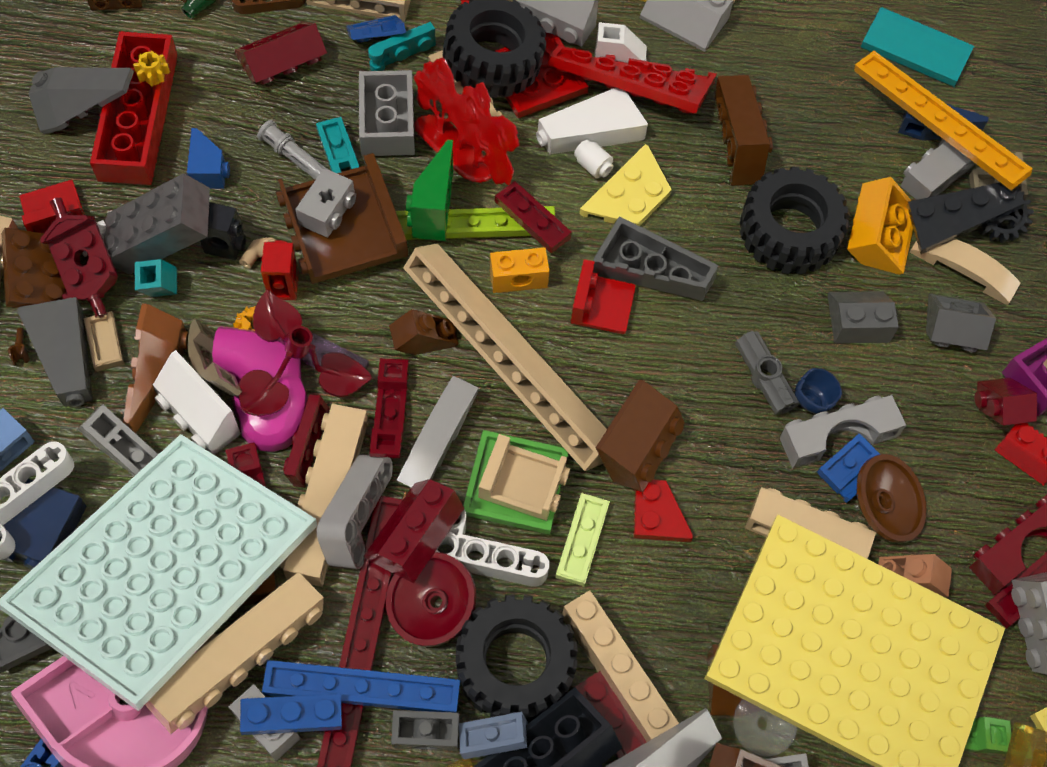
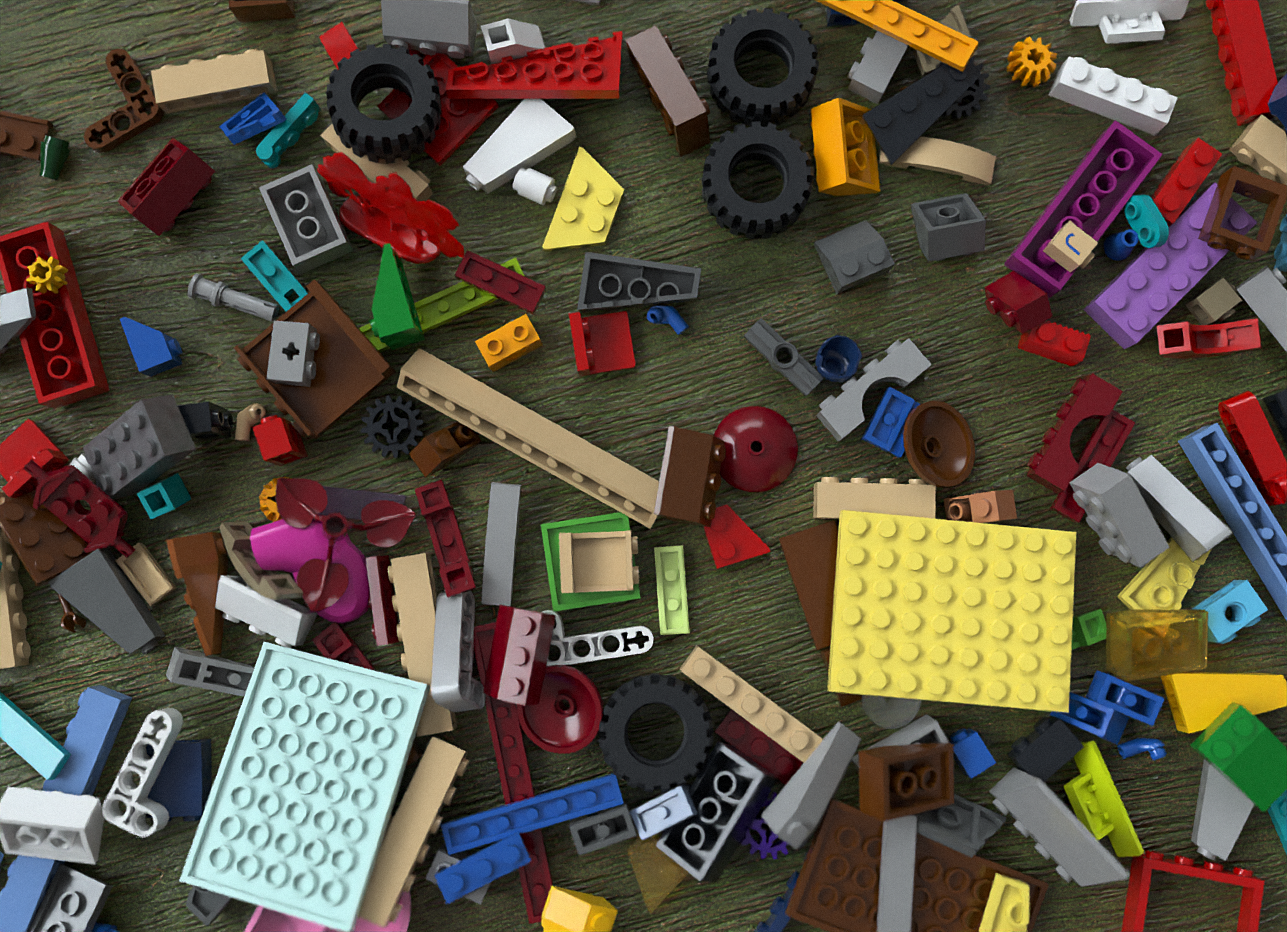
camera: 15 degrees left, 20 degrees up
none -> black gear [360,395,426,459]
none -> blue arm [647,305,689,335]
none -> black tyre [707,8,819,127]
none -> dark red dish [714,406,798,493]
none -> reddish brown tile [778,520,838,650]

